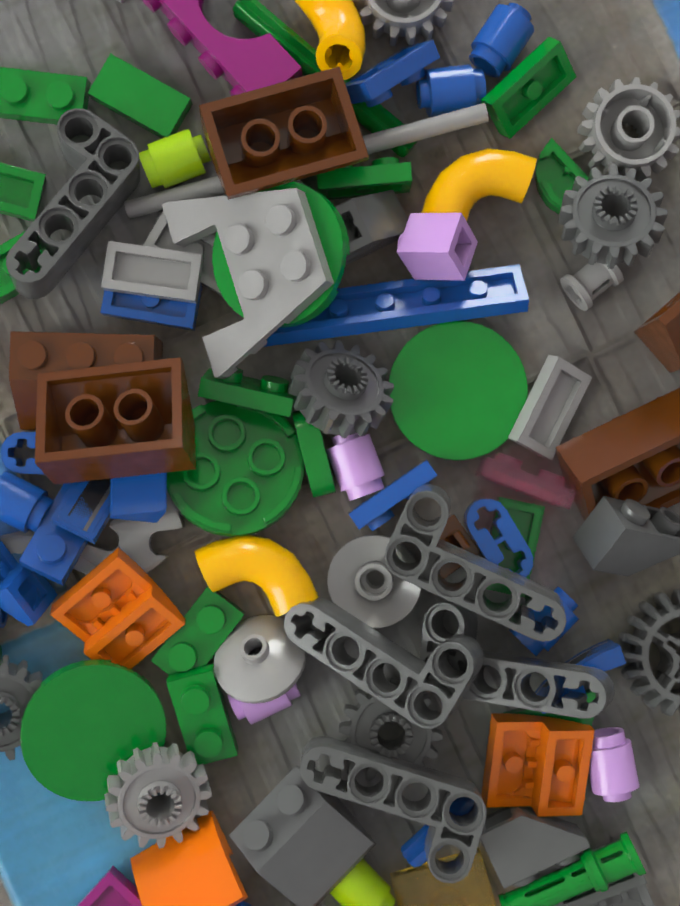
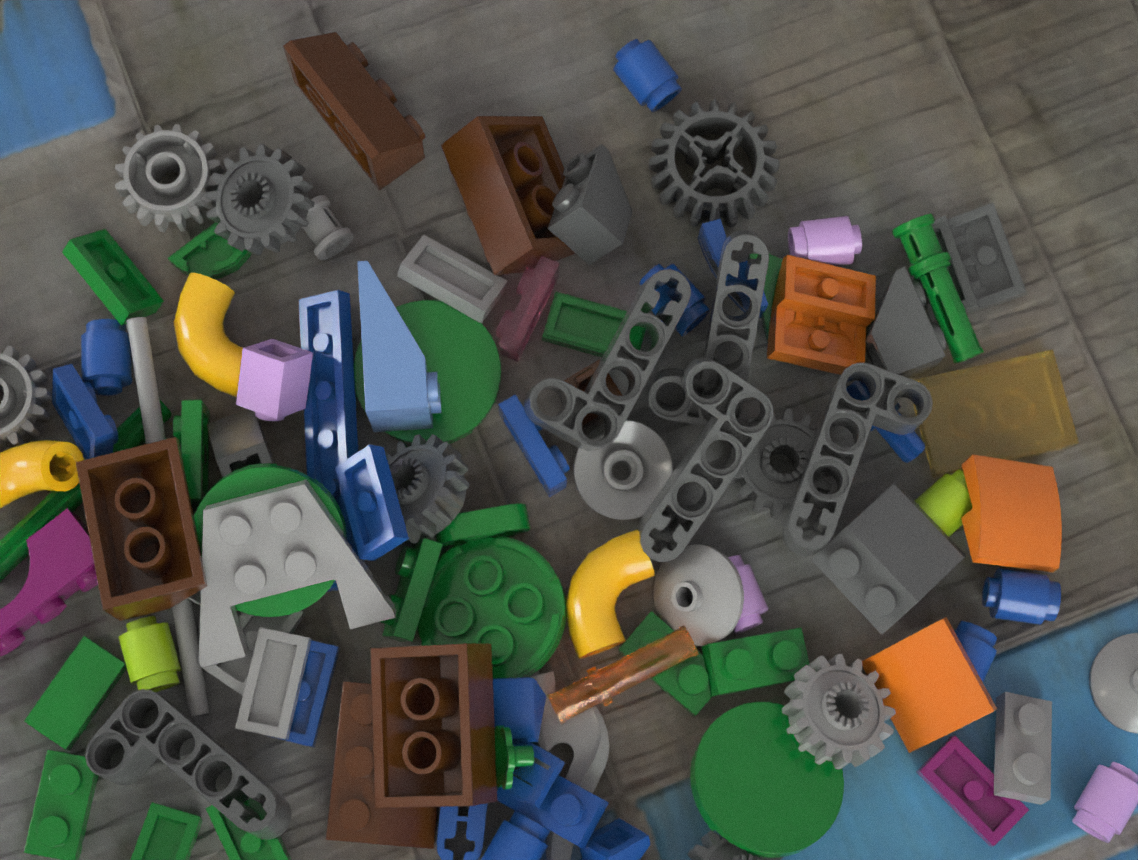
camera: 90 degrees left, 10 degrees down
orange slope [50,547,185,669] -> none
lavender brick [326,433,385,501] -> none
blue beam [464,499,533,577] -> none
blue brick [469,3,534,78] -> none
none -> blue plate [335,444,409,561]
none -> medium blue slope [357,261,442,432]
none -> green plant [495,725,534,790]
none -> clear orange pin [547,625,699,725]

